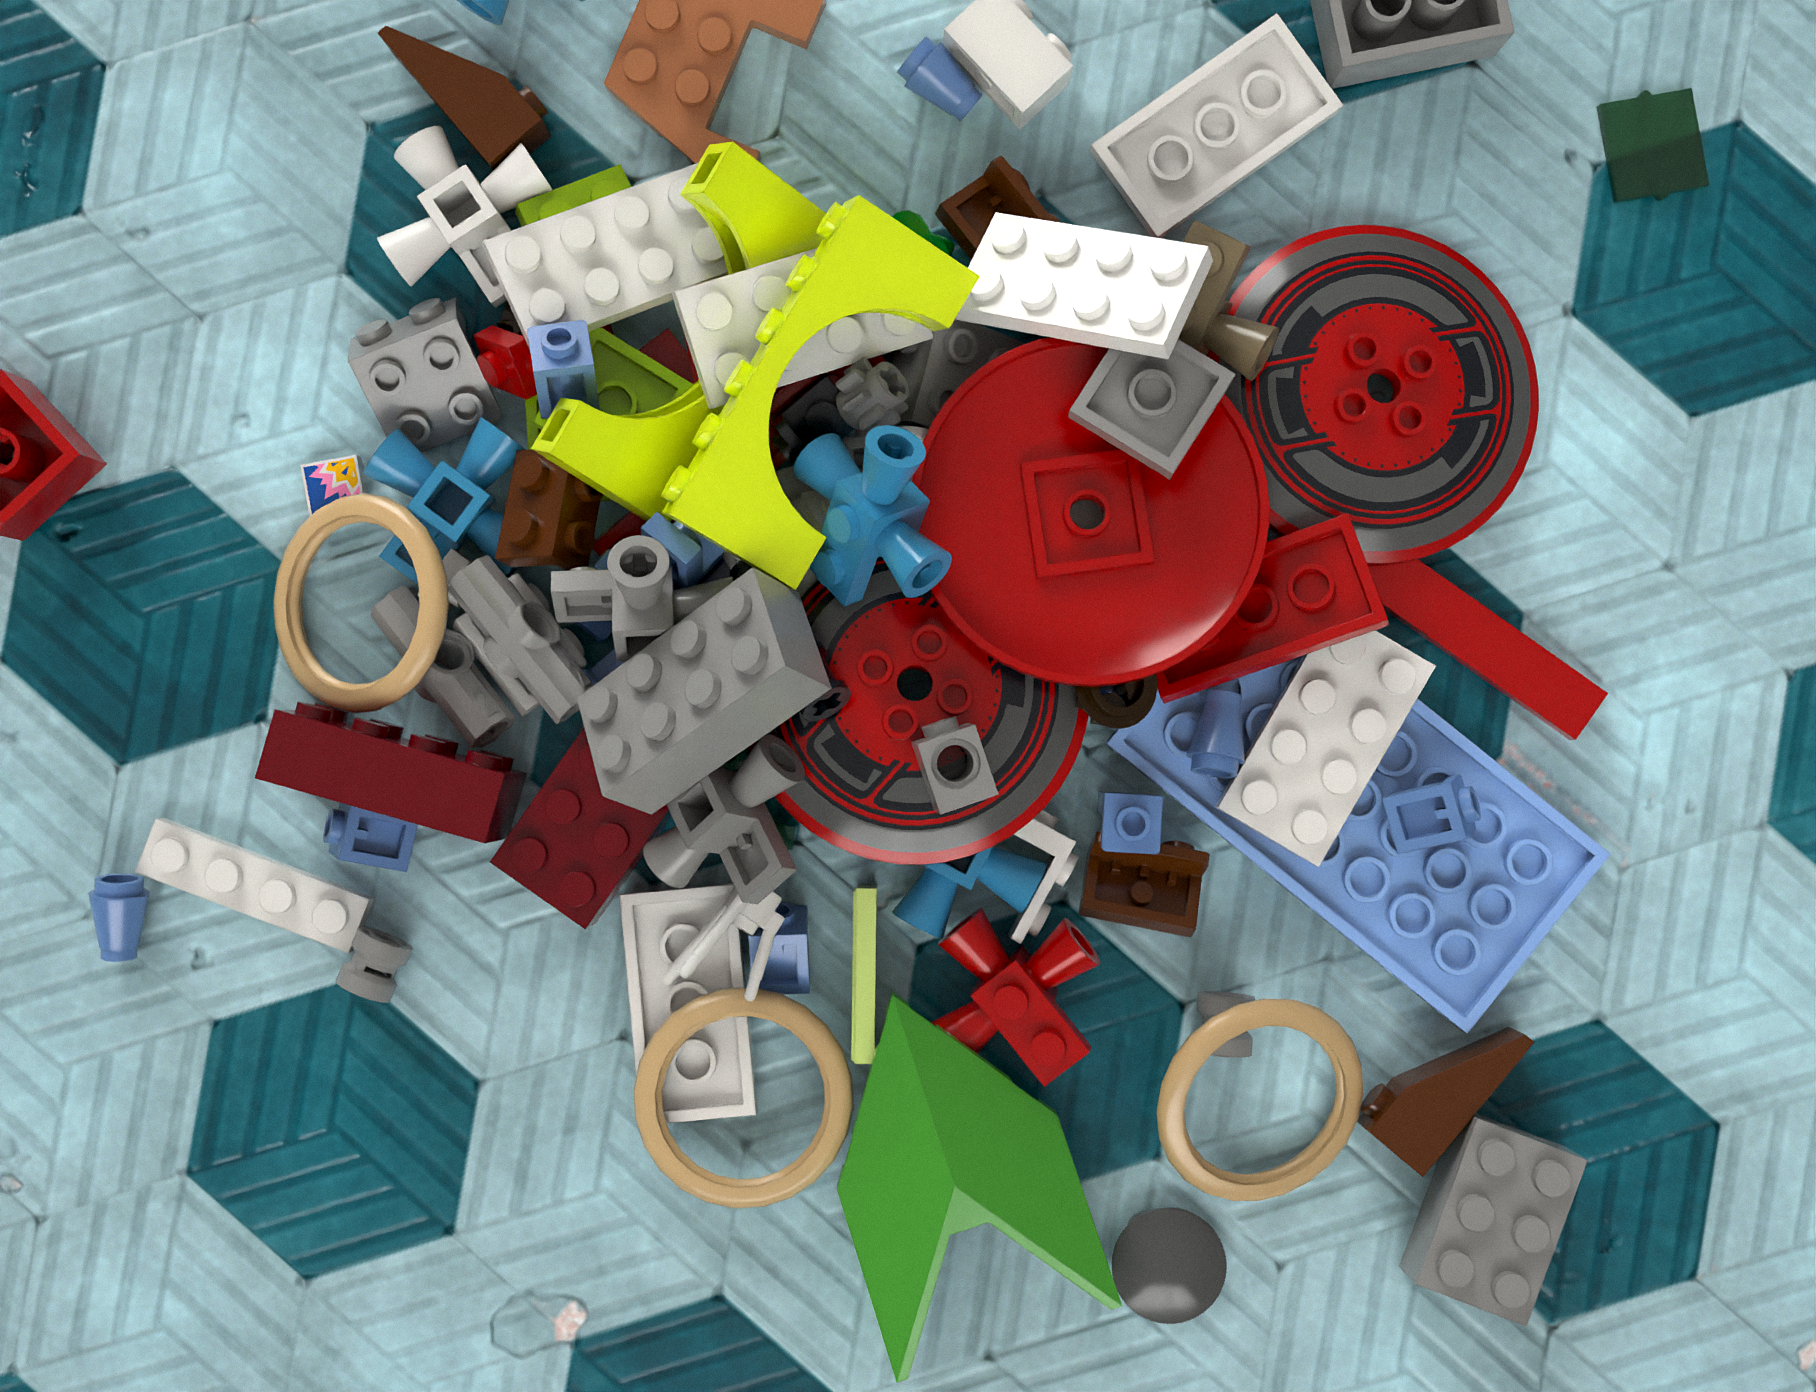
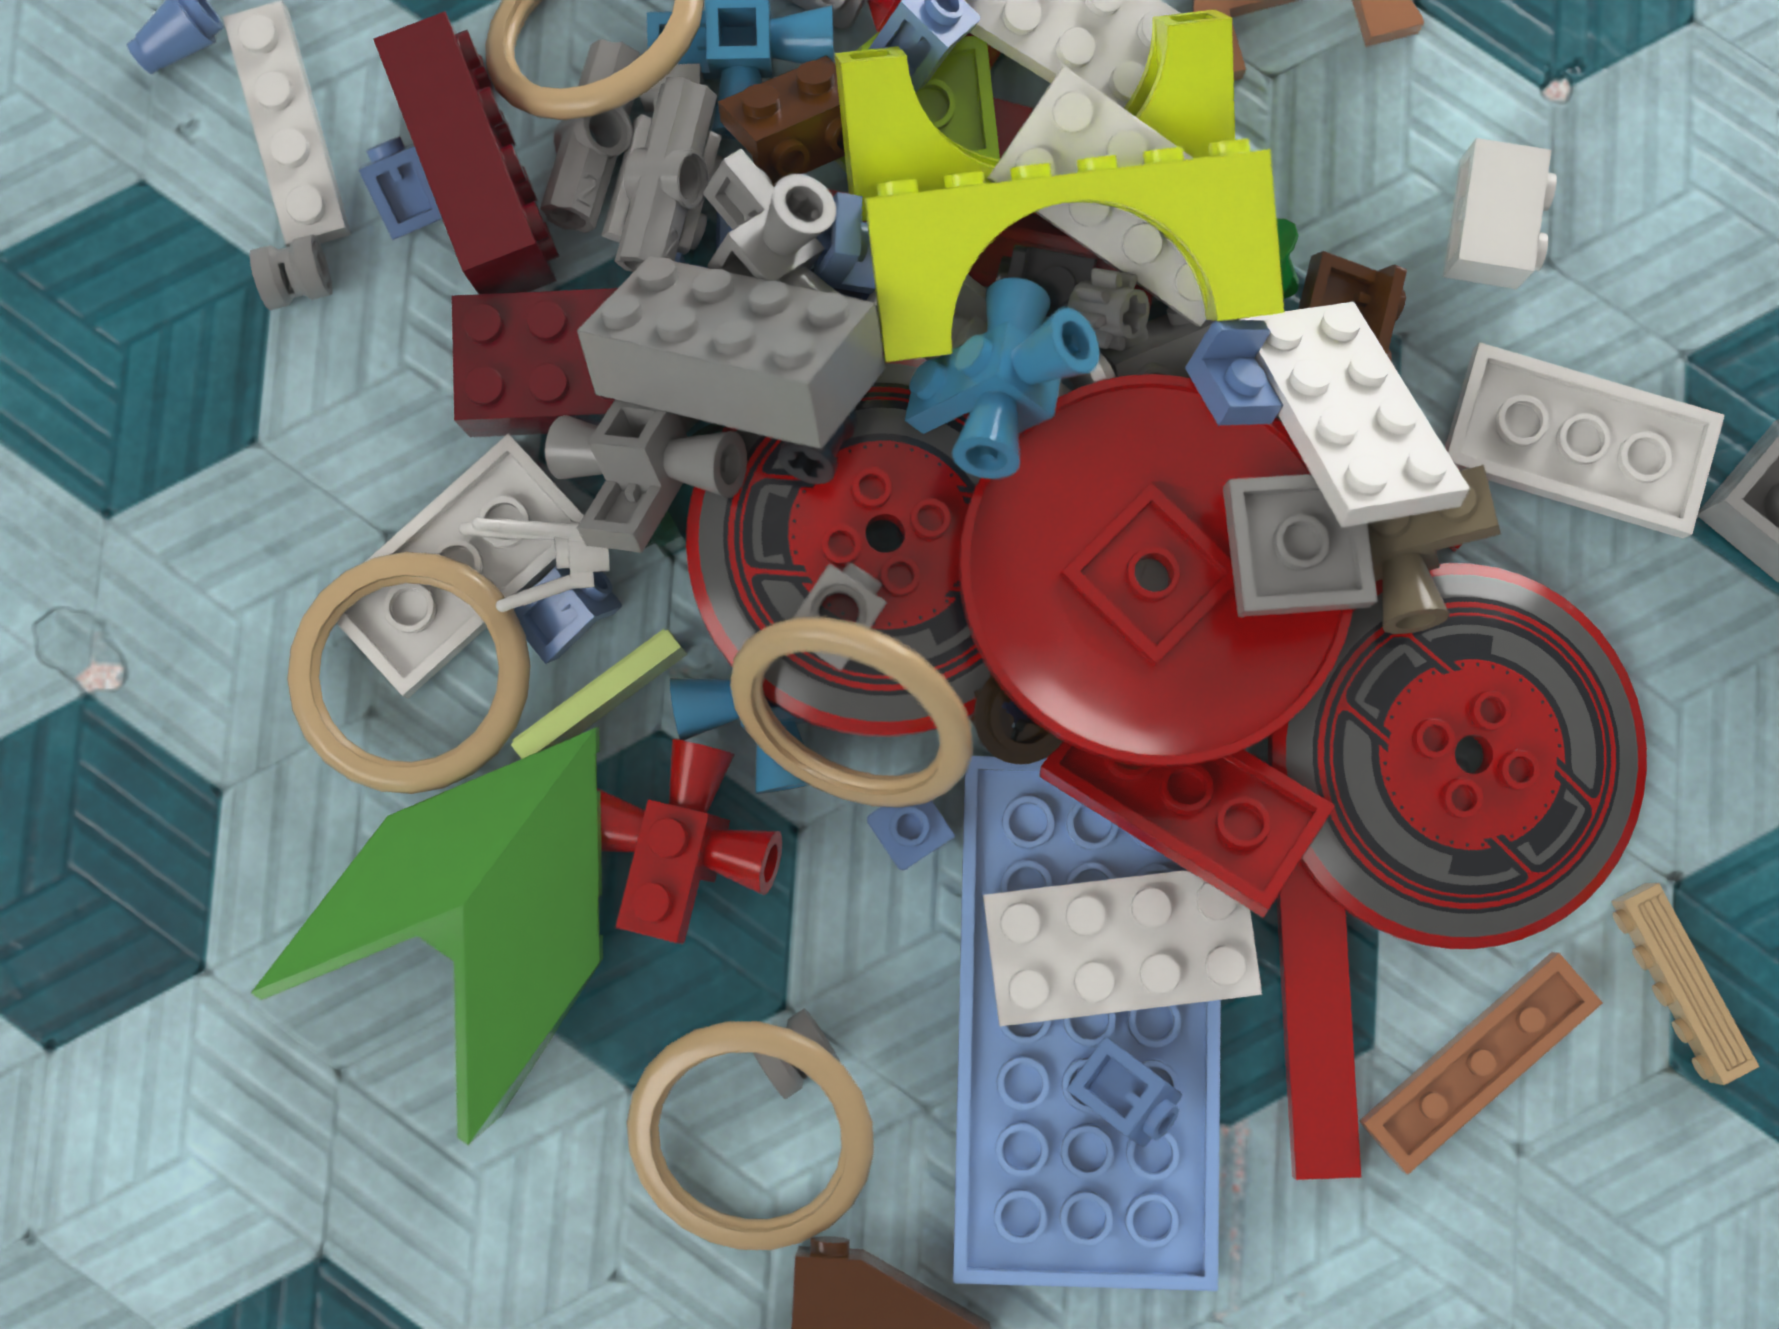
camera: 55 degrees right, 5 degrees down
medium blue cone [897,36,982,122] -> none
white bracket [1008,810,1079,944] -> none
reddish brown bracket [1078,831,1210,938] -> none
dark grey dish [1111,1208,1227,1324] -> none
medium blue cone [1186,690,1245,778] -> none
none -> tan wedge [730,618,973,808]
none -> medium blue bracket [1185,320,1283,425]
none -> nougat plate [1359,952,1603,1175]
none -> tan piece [1611,883,1760,1085]

